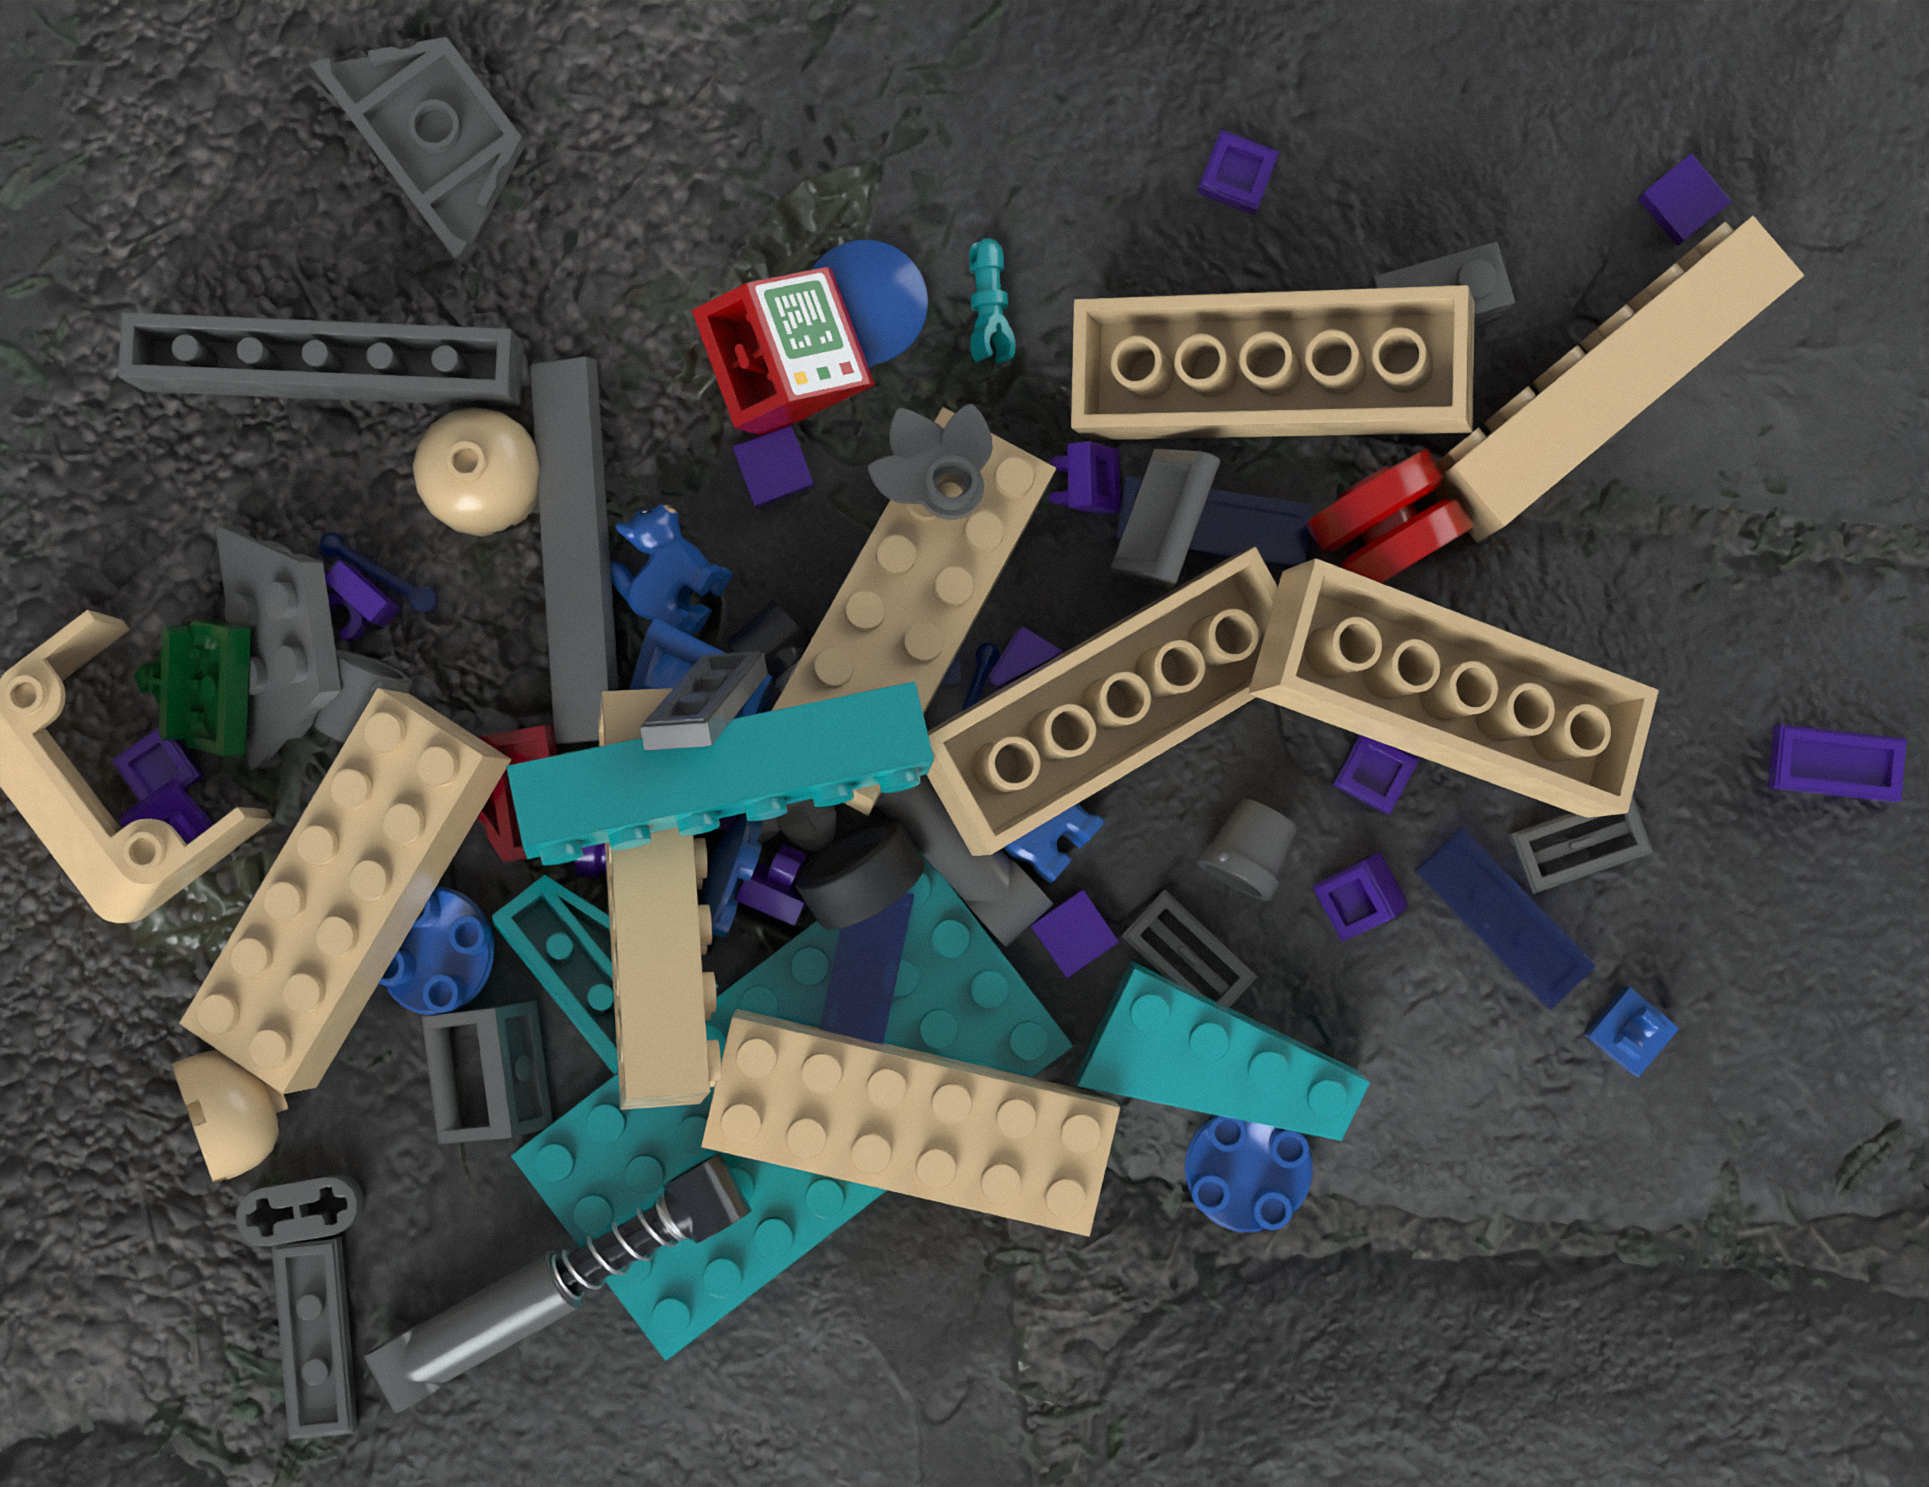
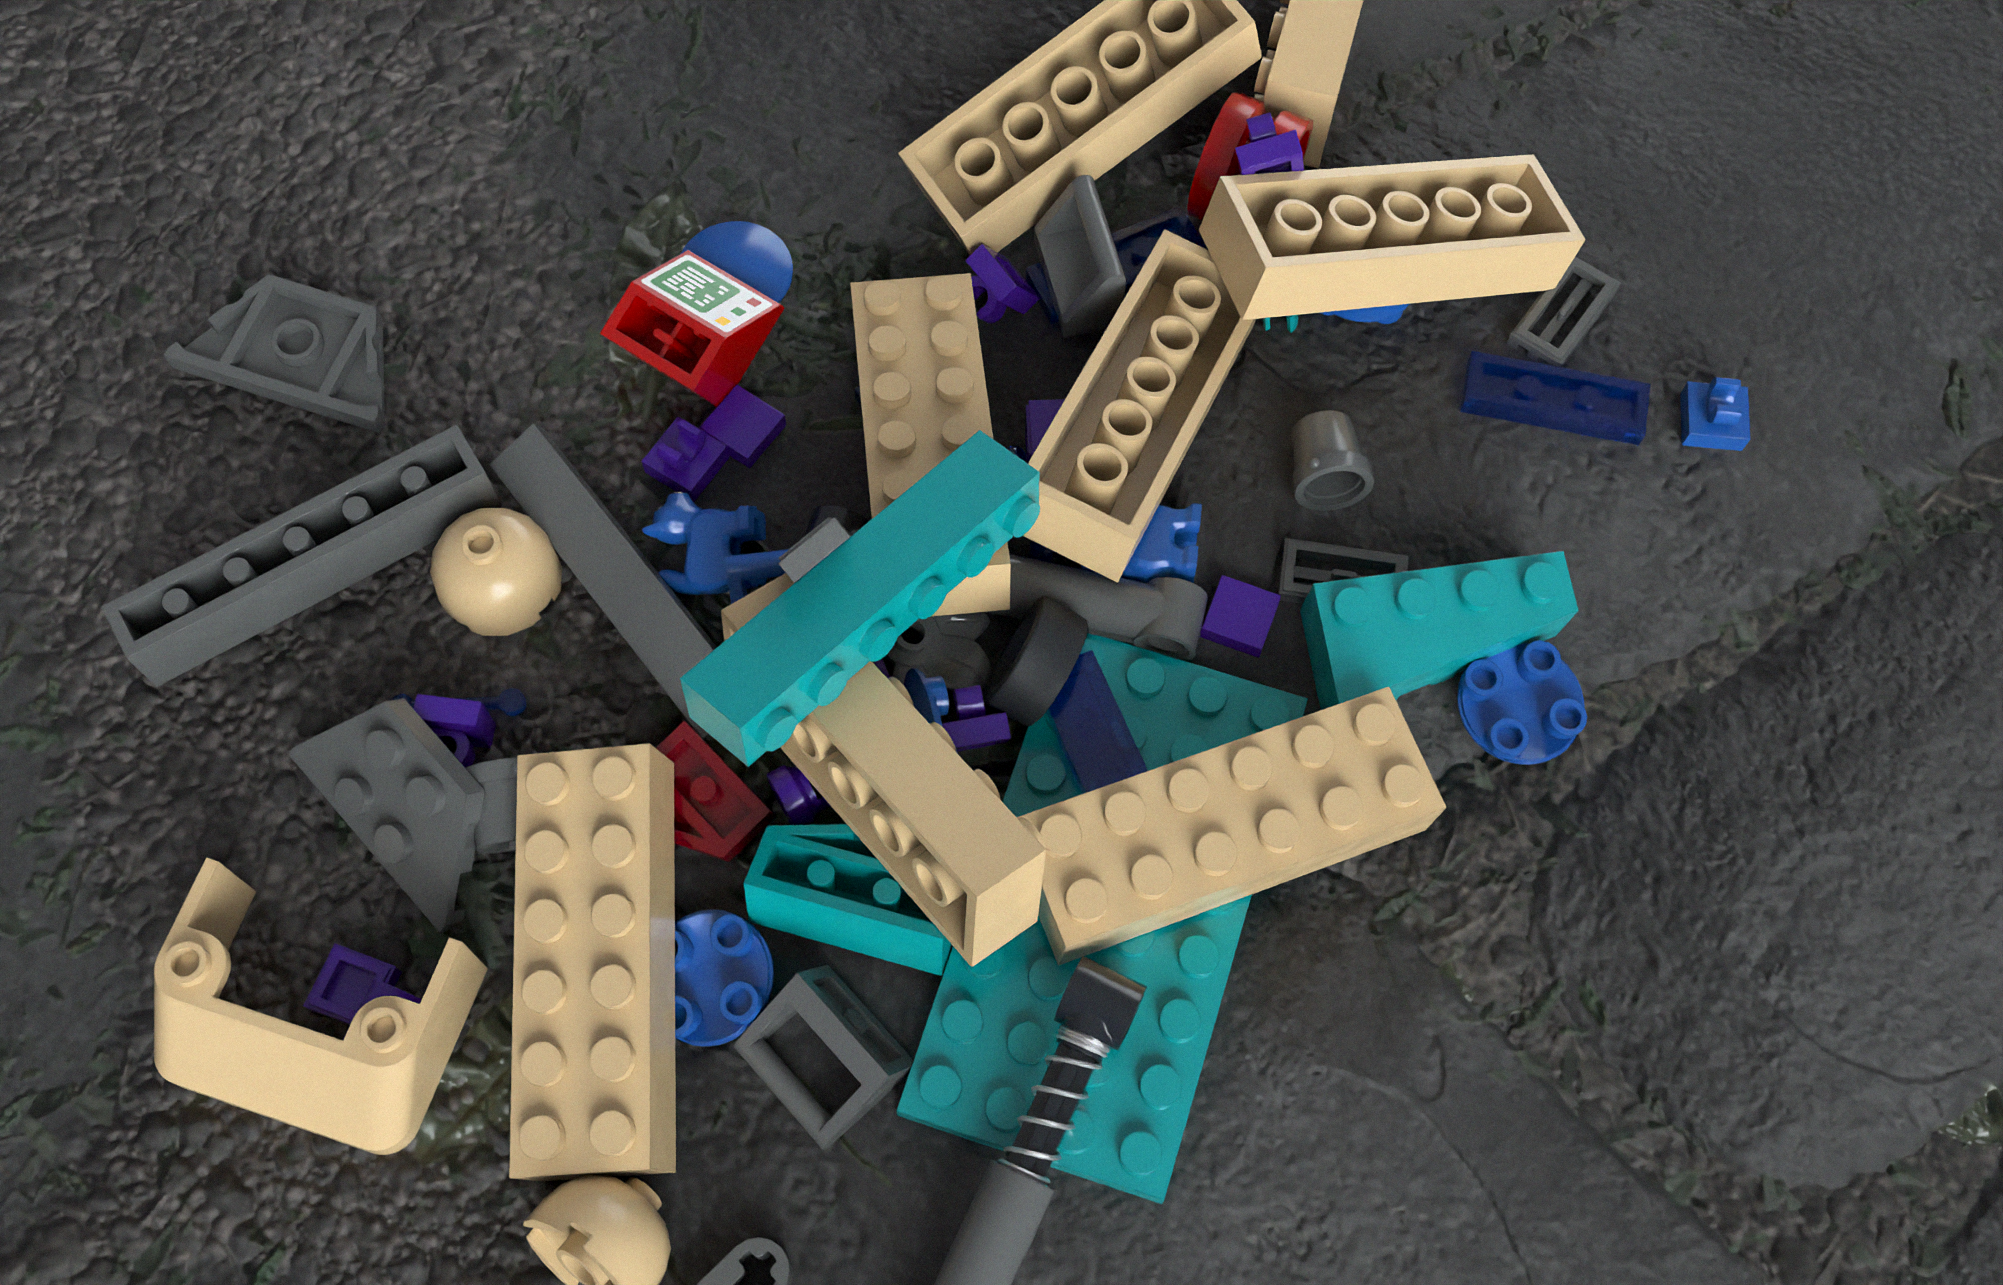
camera: 30 degrees left, 20 degrees down
dark green slope [134,620,251,756] -> none
dark grey plate [868,404,993,520] -> none
teal piece [968,238,1016,364] -> none
dark purple tile [1196,130,1279,215] -> none
dark purple slope [1312,851,1408,942] -> none
dark purple tile [1331,734,1420,815] -> none
dark purple tile [1768,724,1907,802] -> none
none -> dark purple tile [641,417,730,502]
none -> dark purple tile [1235,112,1304,175]

